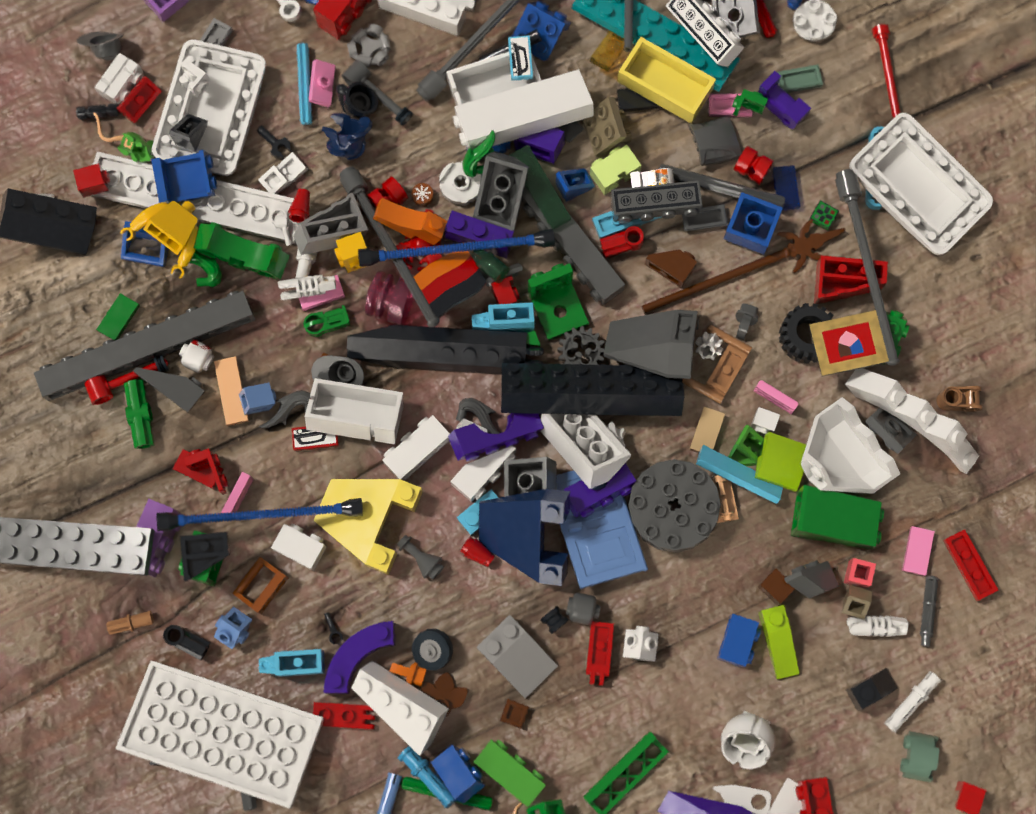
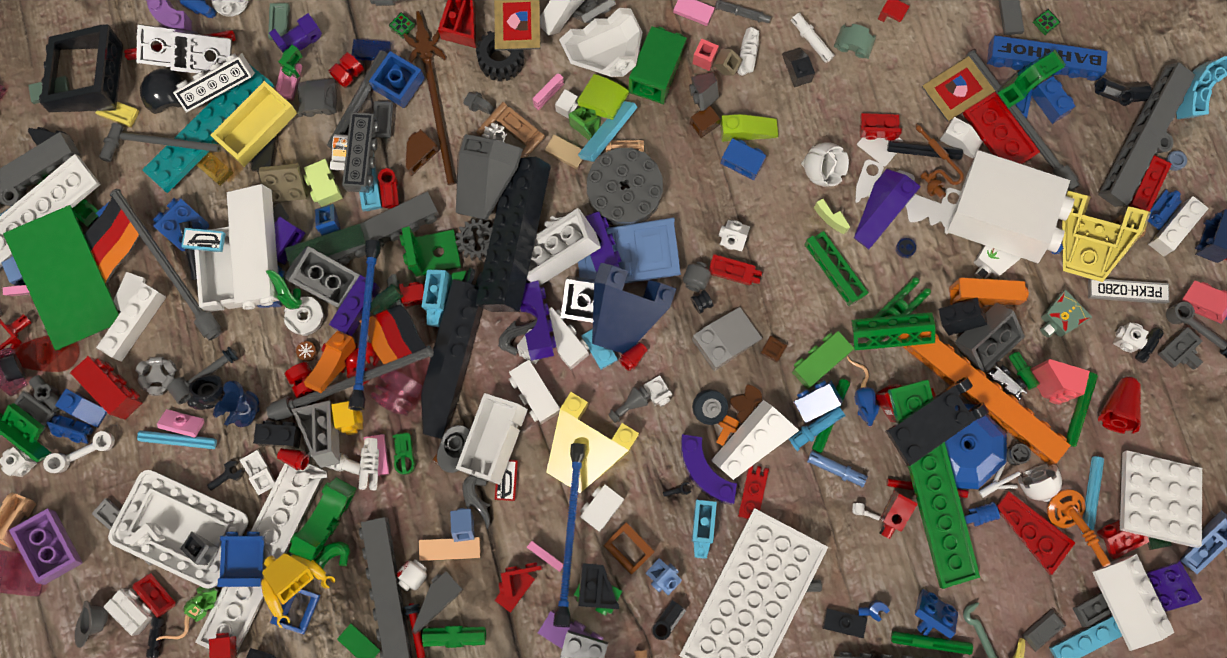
camera: 80 degrees left, 0 degrees up
none -> black brick [253,421,301,449]
none -> white bracket [643,375,672,407]
none -> yellowish green slope [814,199,850,234]

